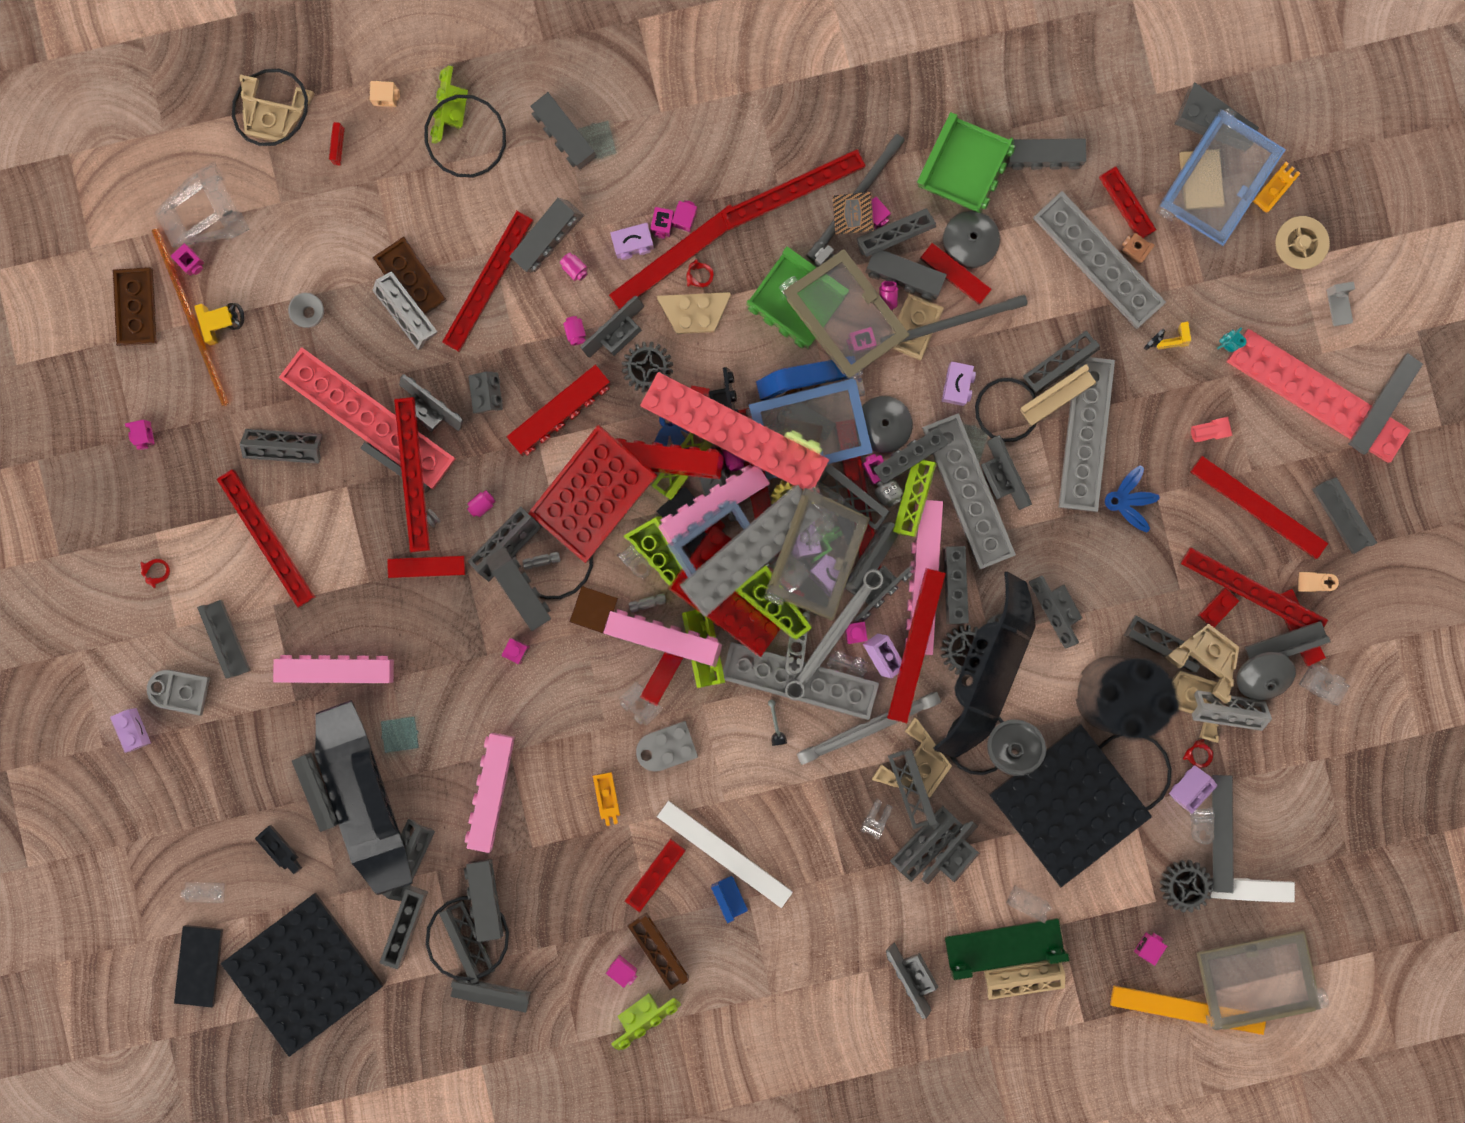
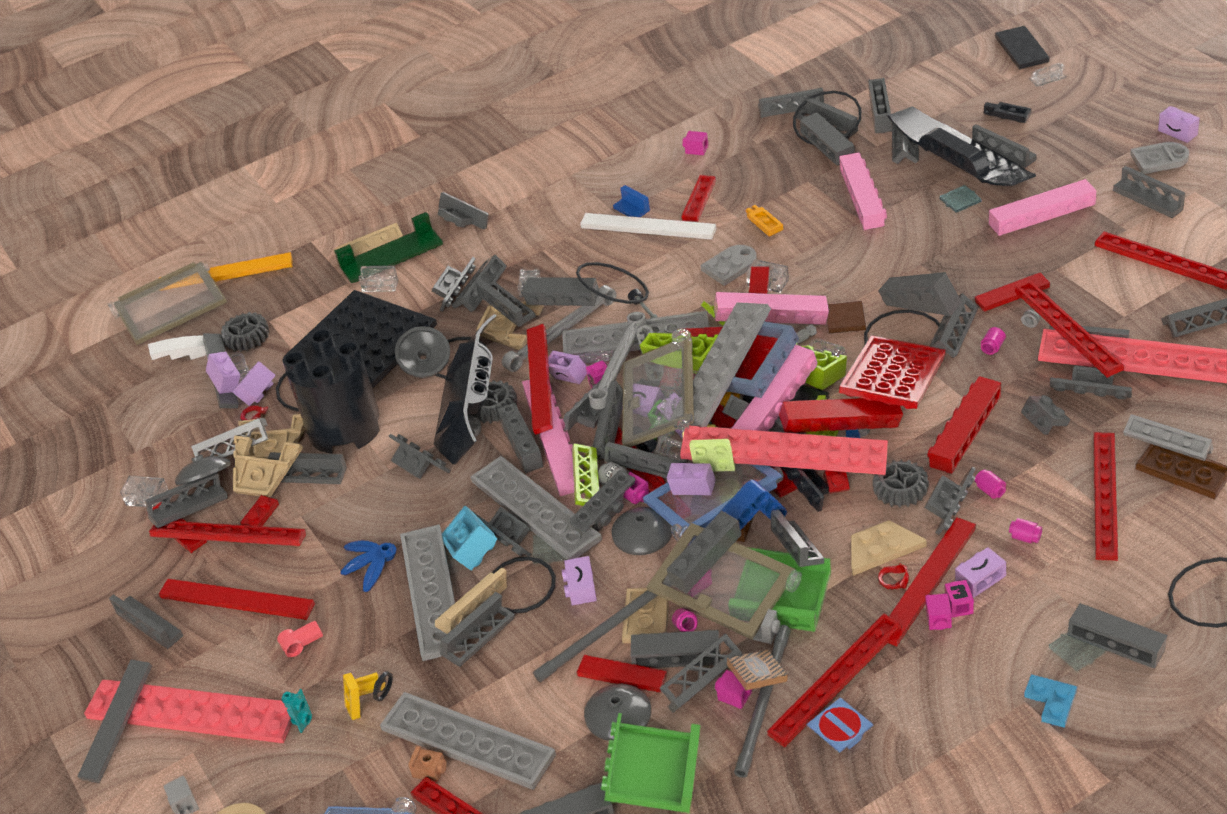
camera: 170 degrees right, 45 degrees down
black plate [220,893,384,1057] -> none
dark pink brick [501,638,530,664] -> none
dark grey wedge [510,198,584,273] -> none
light grey axle [523,552,560,570] -> none
lime bracket [611,993,681,1050] -> none
reddish brown fence [627,912,689,990] -> none
dark pink brick [1134,932,1167,966] -> none
light nougat piece [1298,572,1339,592] -> none
none -> lavender brick [206,352,240,394]
none -> medium azure slope [442,505,497,571]
none -> dark grey brick [522,277,599,306]
none -> black piece [576,262,649,304]
none -> dark grey brick [666,511,741,594]
none -> lavender brick [667,463,716,495]
none -> dark grey brick [722,395,749,420]
none -> dark grey fence [771,510,824,567]
none -> piece [807,698,873,753]
none -> dark azure plate [1025,674,1077,728]

